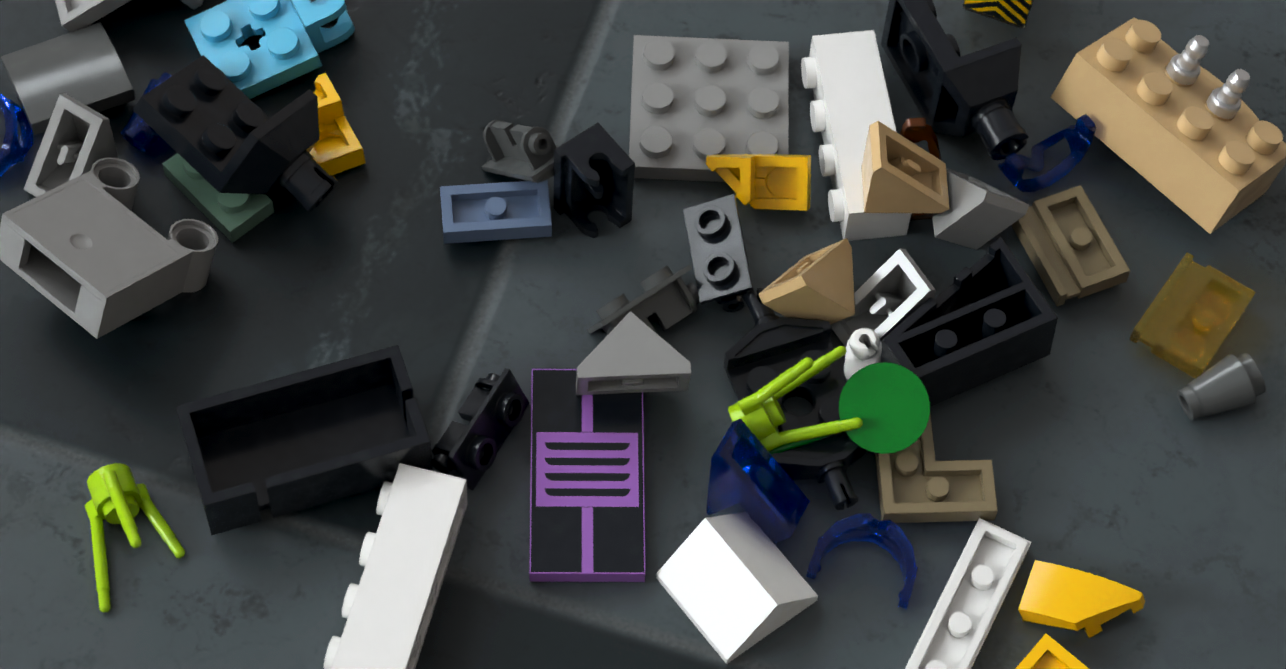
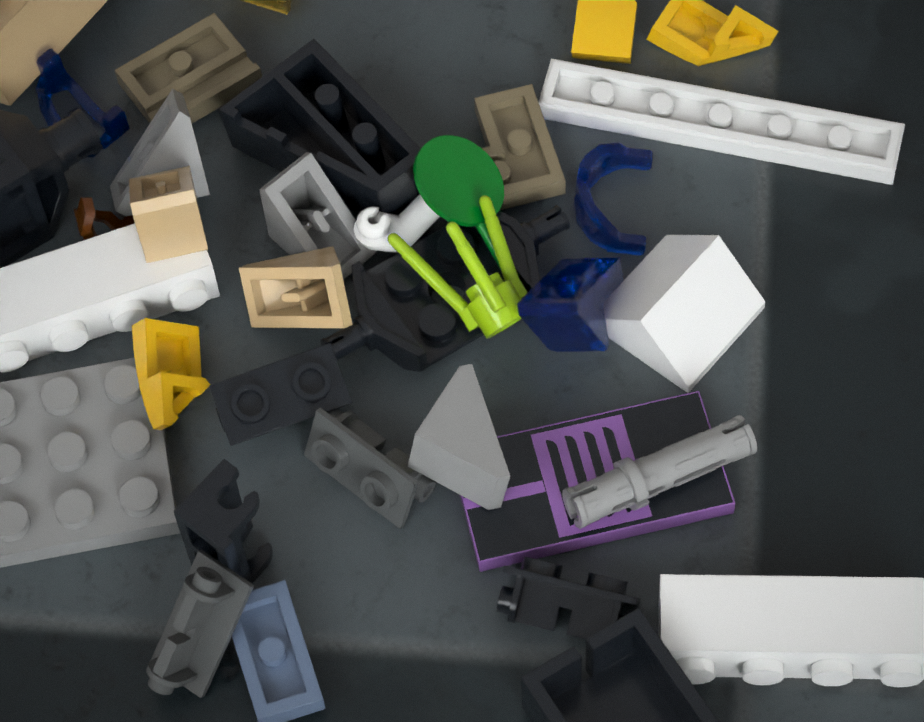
camera: 95 degrees left, 0 degrees up
none -> light grey pin [562,415,757,529]

